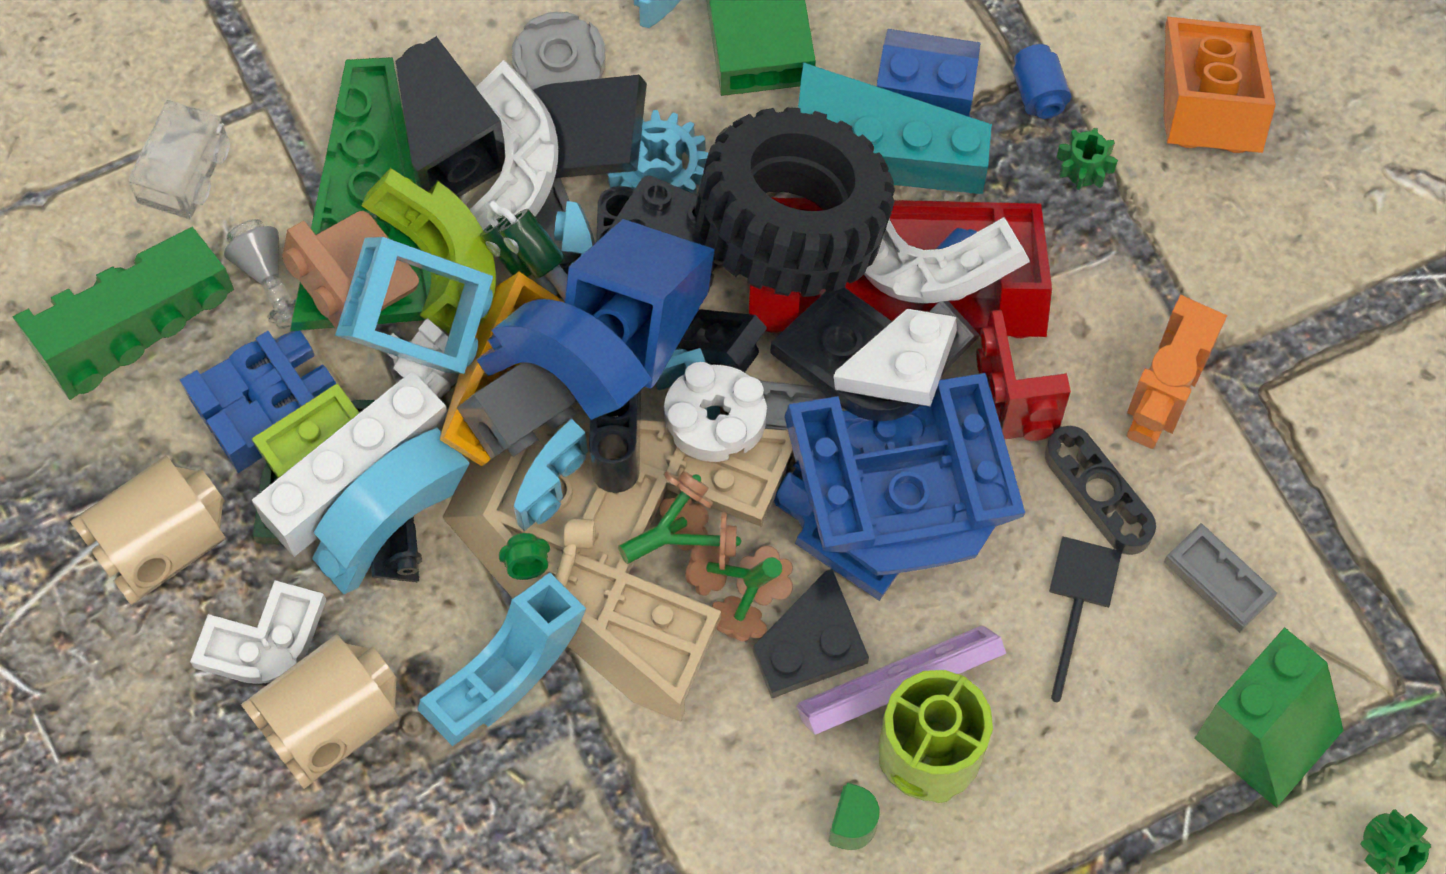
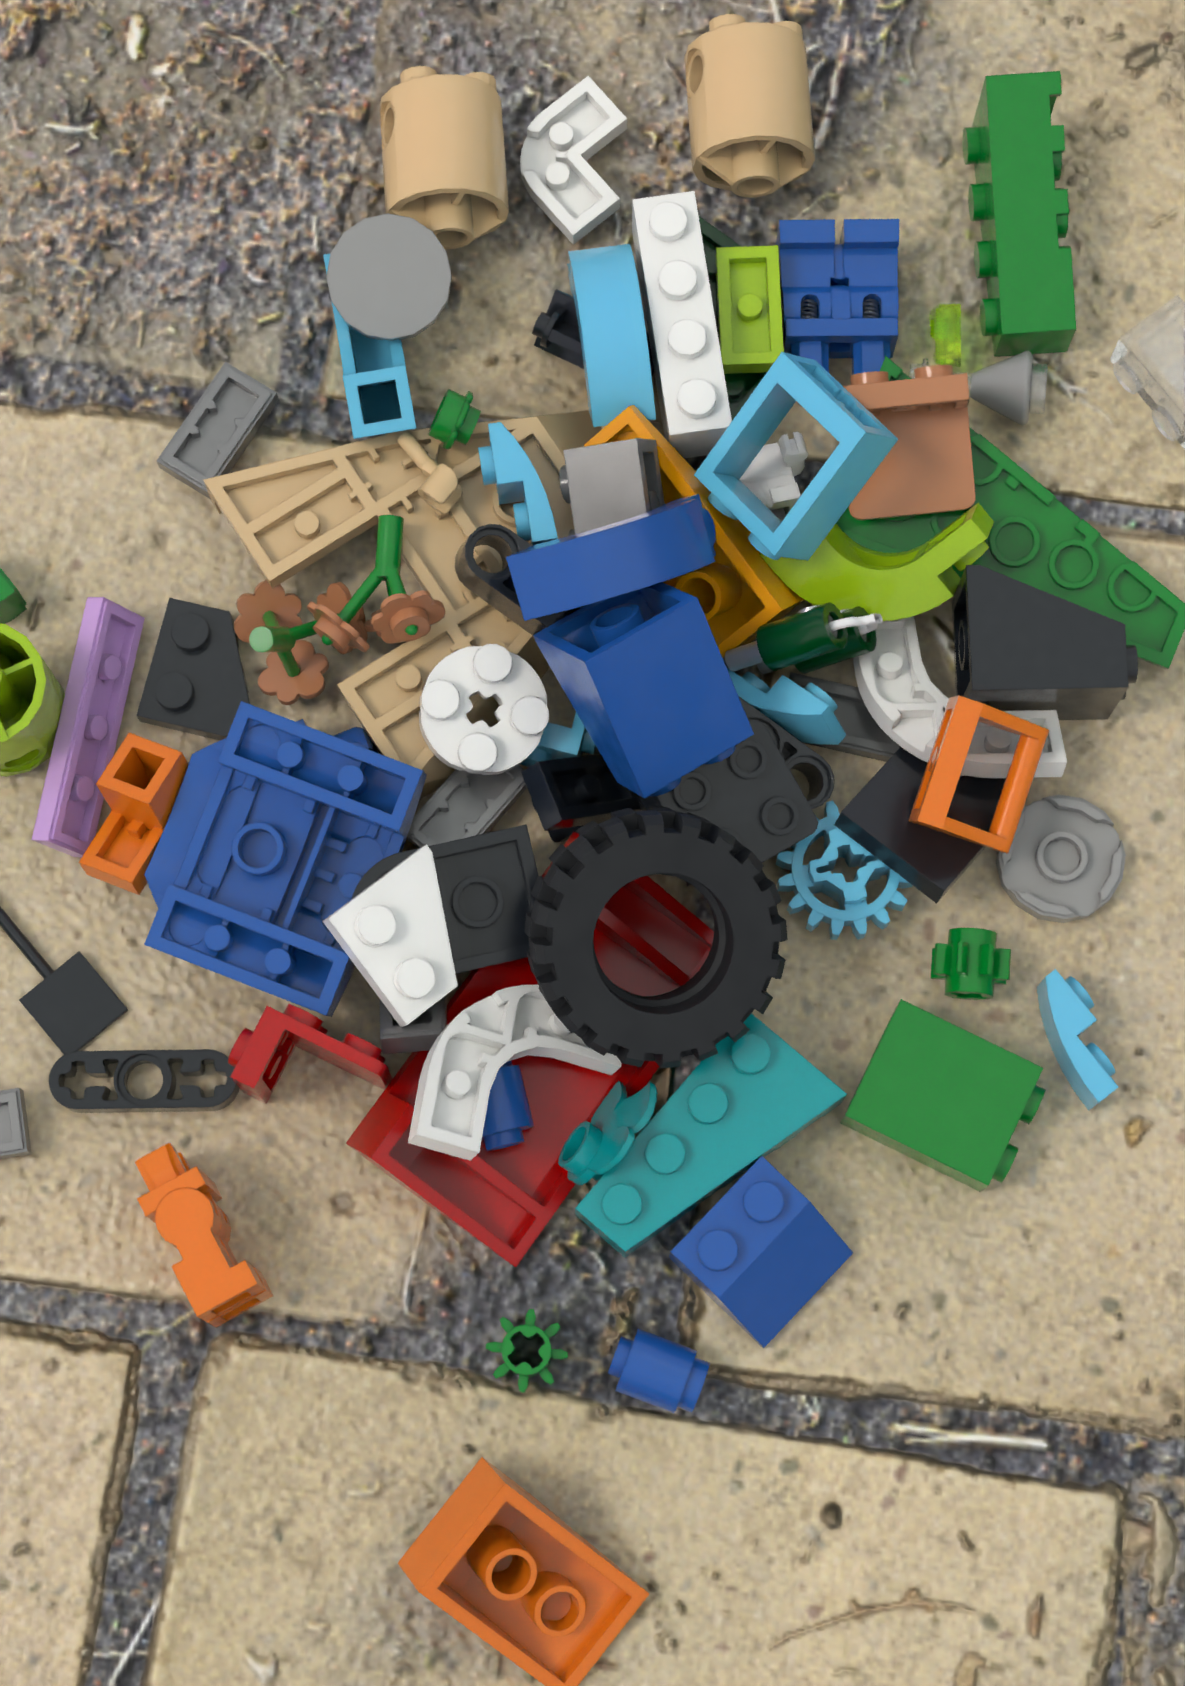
camera: 125 degrees right, 10 degrees up
none -> orange brick [79,733,189,895]
none -> flat silver plate [157,362,279,499]
none -> light grey tile [326,213,452,341]
none -> teal plate [558,1081,657,1185]
none -> orange tile [908,695,1049,854]
none -> clear neon green tile [930,304,961,367]
none -> green gear [931,928,1011,1000]

